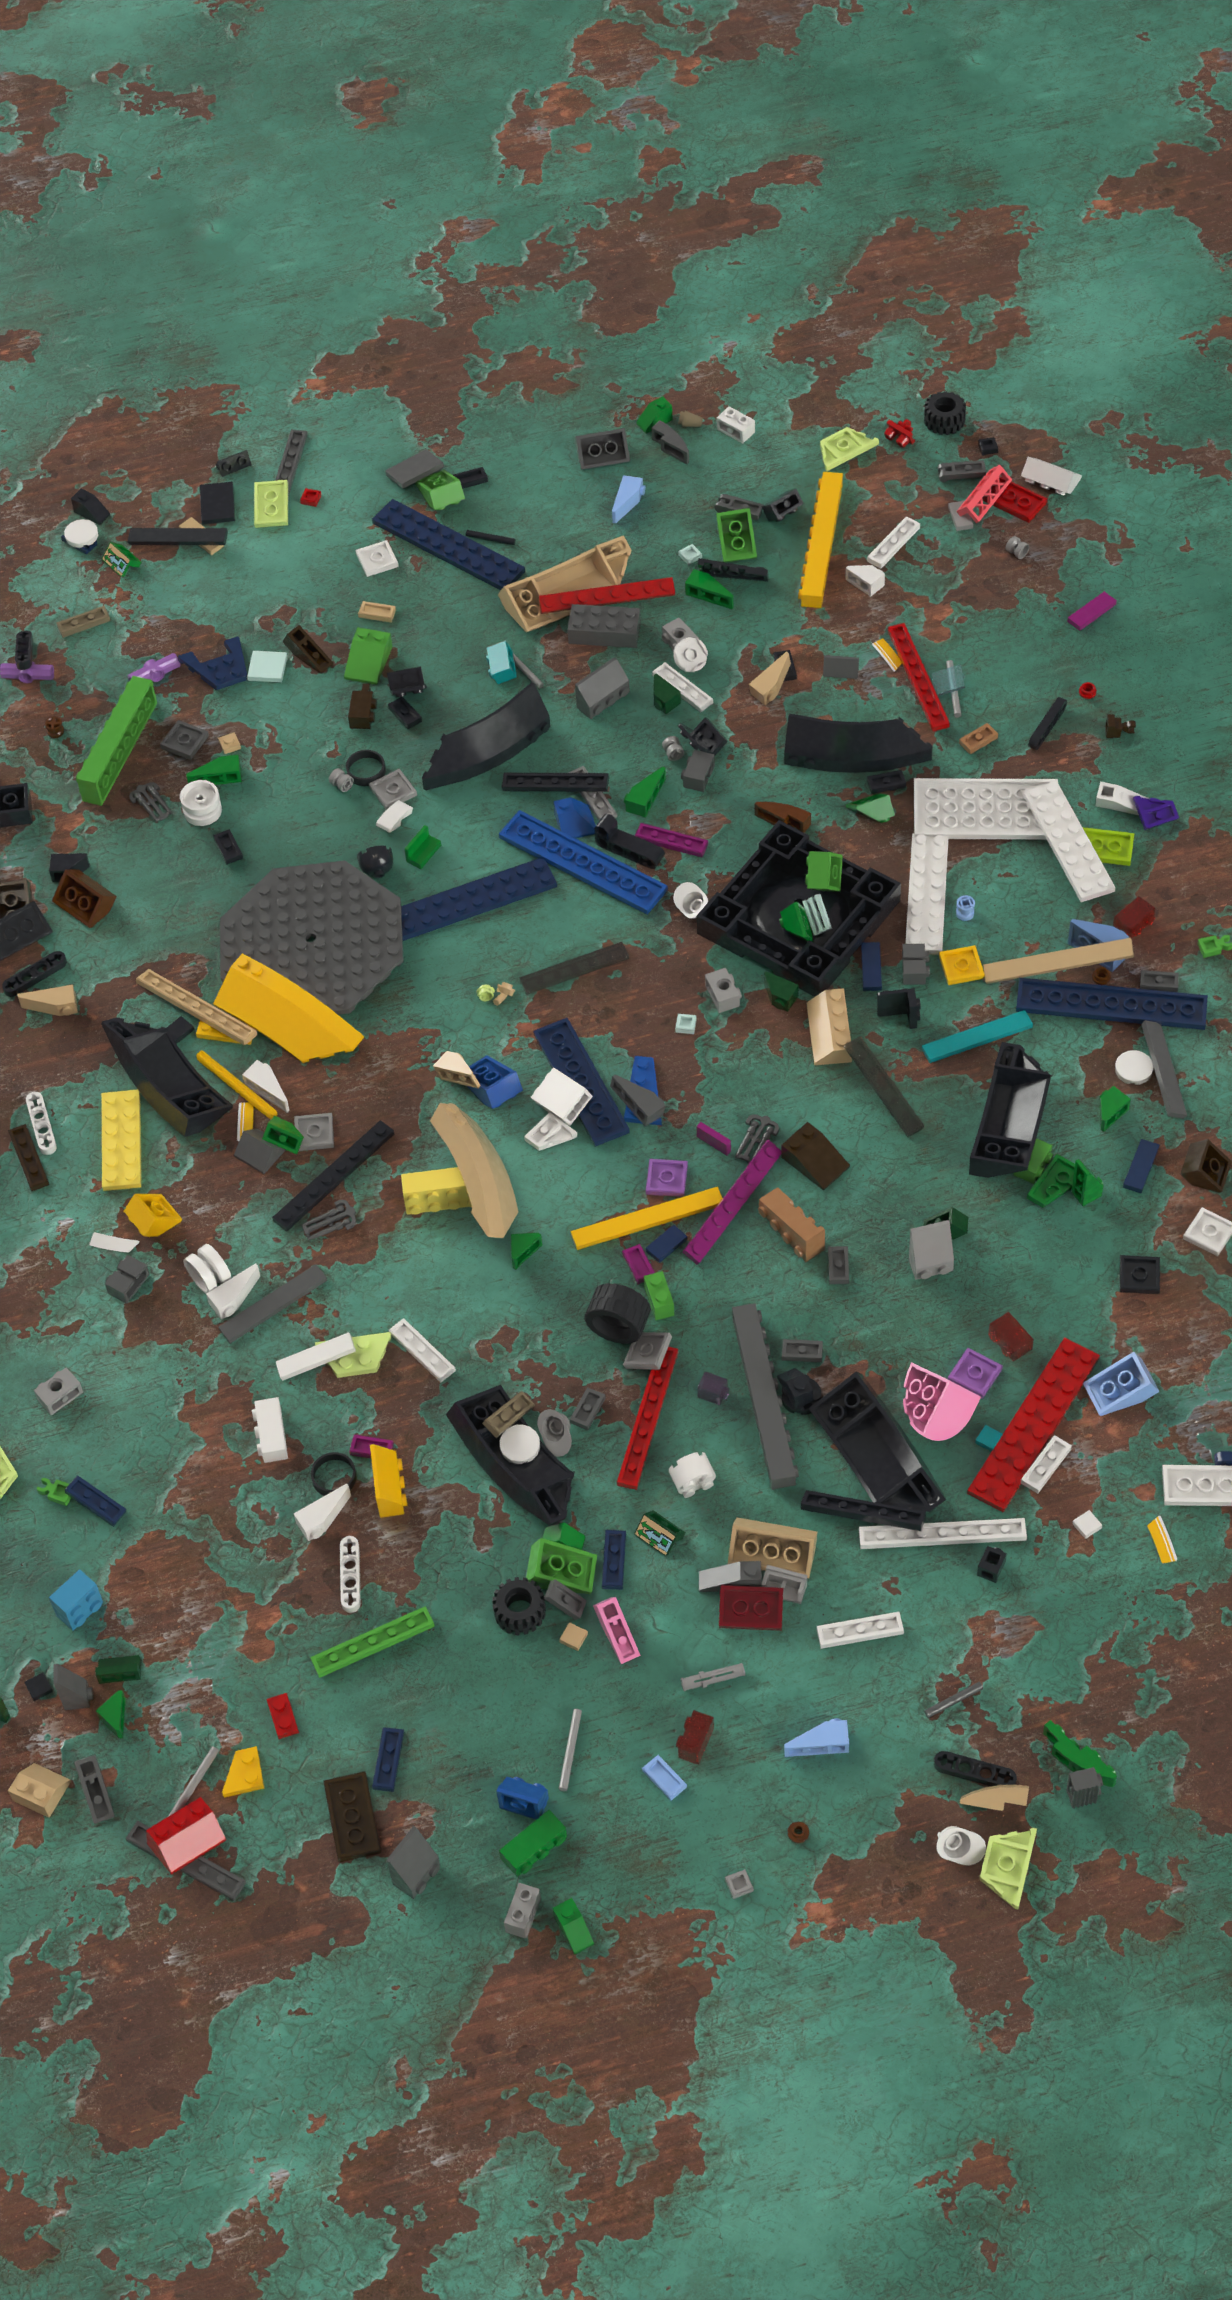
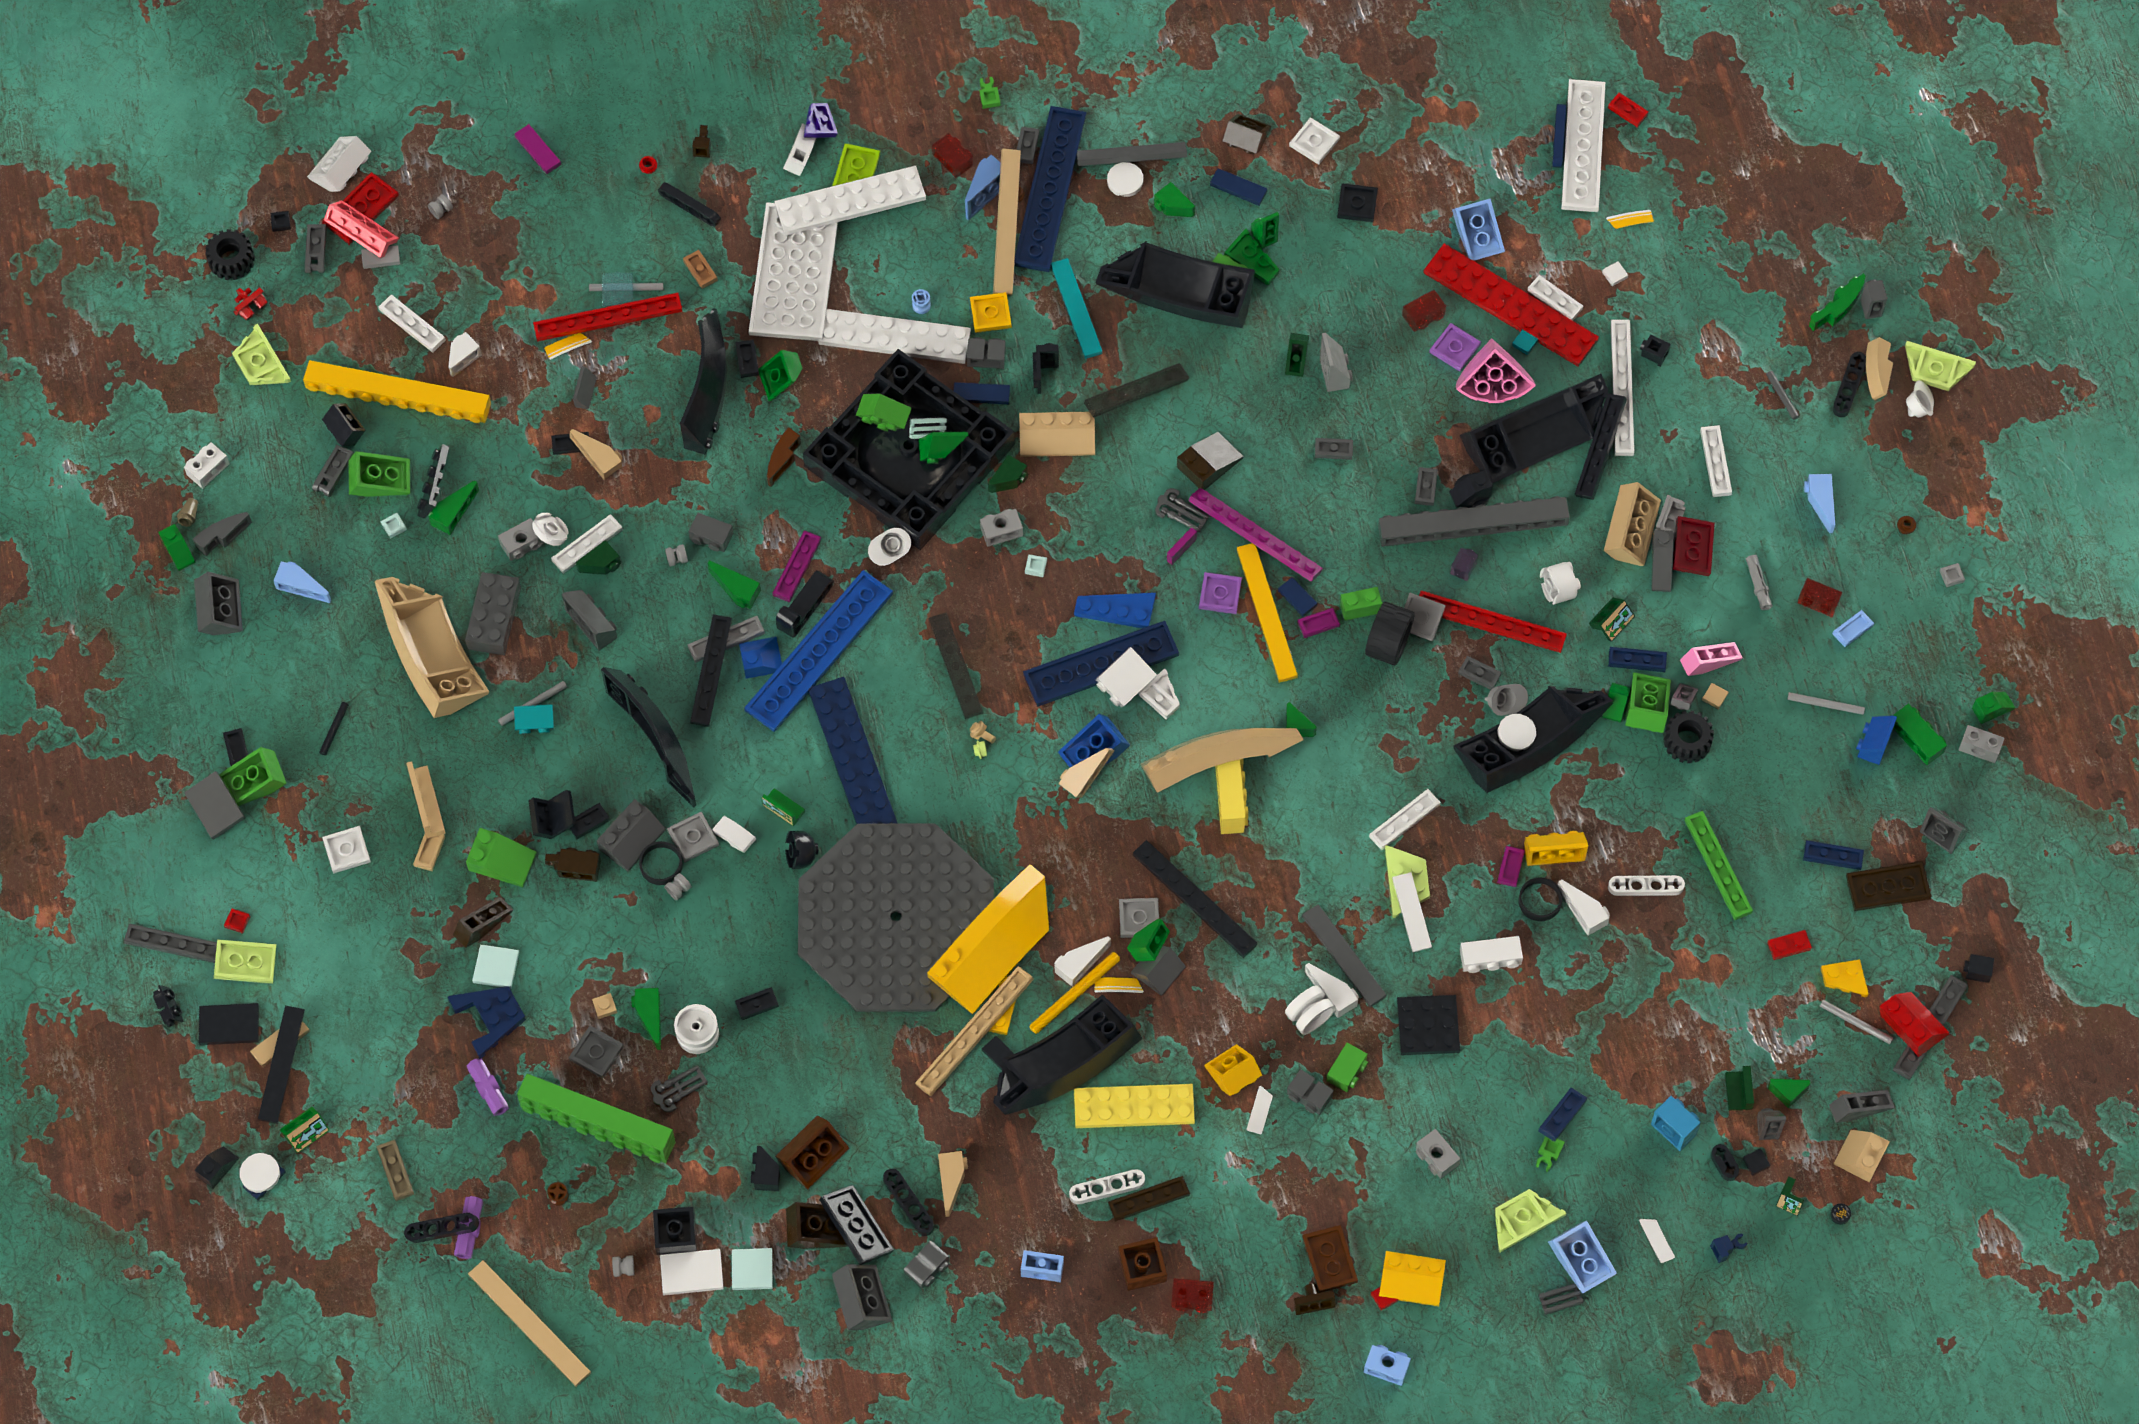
camera: 90 degrees left, 10 degrees up
dark grey piece [301,1200,356,1241] -> none
dark blue plate [372,499,525,590] -> none
dark tan tile [482,1391,535,1438] -> none
red plate [538,577,676,614] -> none
dark grey slope [610,1075,665,1127] -> none
black bracket [678,717,728,756] -> none
medium nougat wedge [758,1187,825,1262] -> none
none -> tan fence [406,761,446,839]
none -> dark grey slope [597,799,666,872]
none -> bright green brick [1326,1043,1369,1092]
none -> black plate [1397,995,1460,1055]
none -> black beam [1711,1144,1739,1181]
none -> black brick [1963,954,1994,983]

